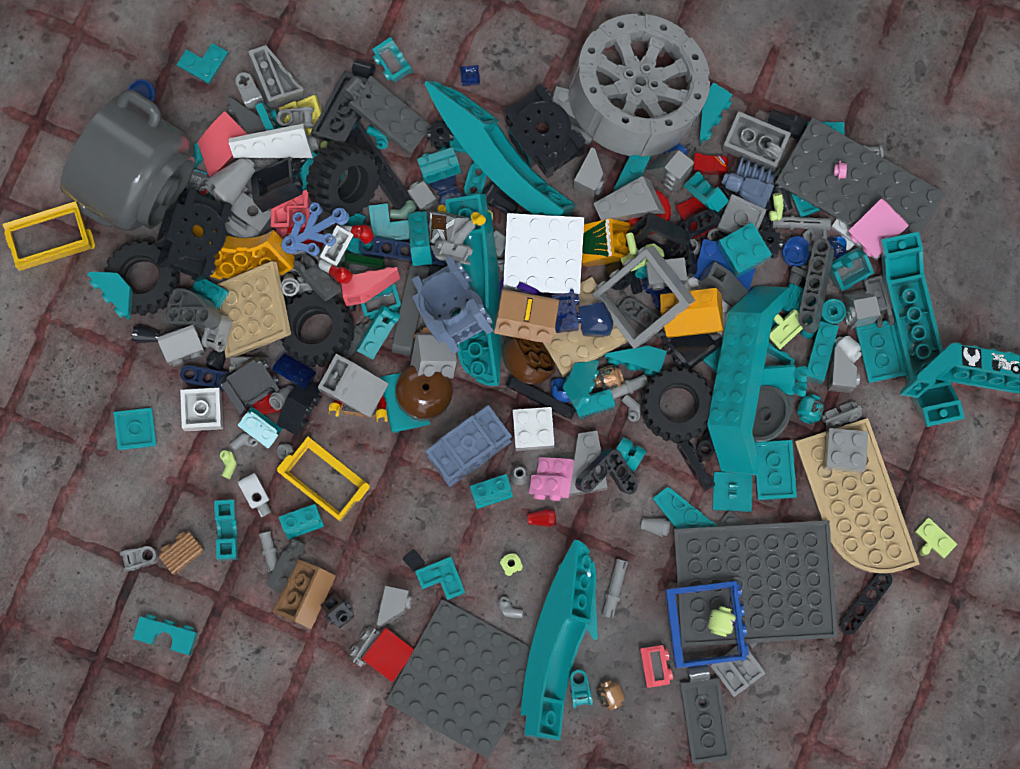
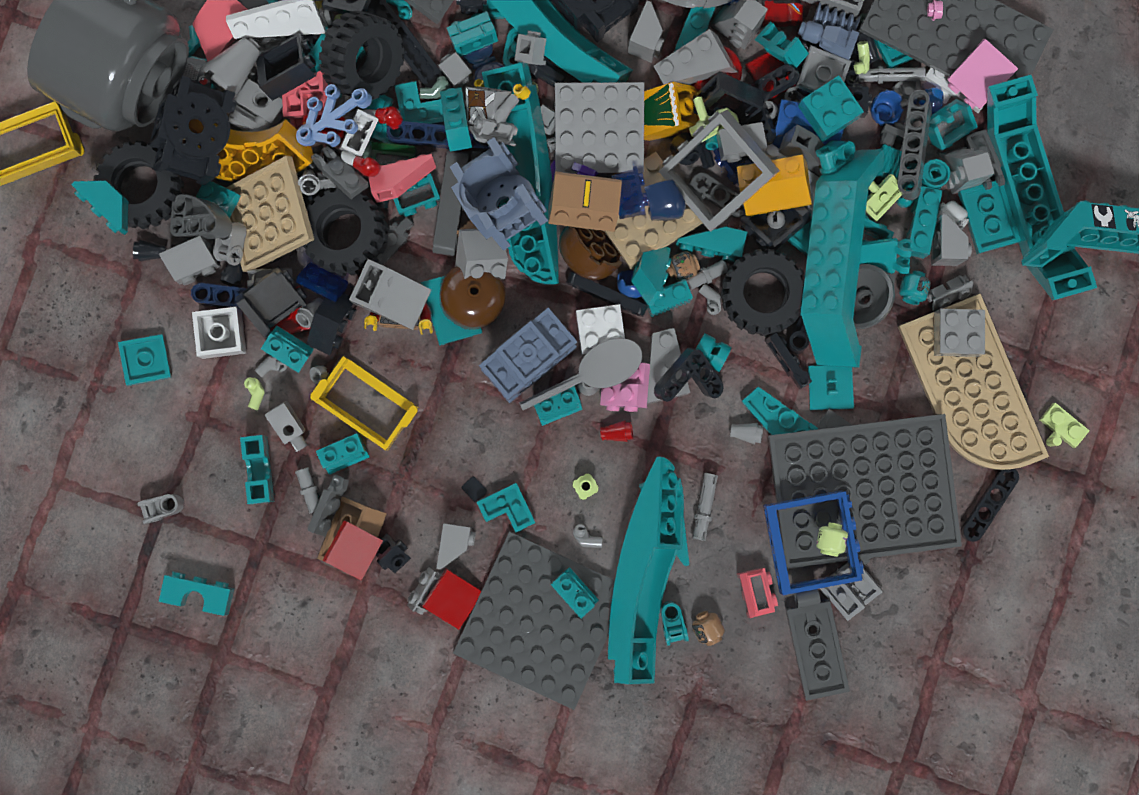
camera: 10 degrees left, 5 degrees up
medium nougat brick [158,532,205,575] -> none
teal plate [356,305,400,359] -> none
teal plate [755,440,797,501] -> none
none -> tile [322,520,383,581]
none -> light grey brick [515,31,546,65]
none -> light grey piece [519,339,642,410]
none -> teal window [551,567,599,618]
none -> light grey hinge [767,211,785,229]
none -> teal piece [816,140,856,175]

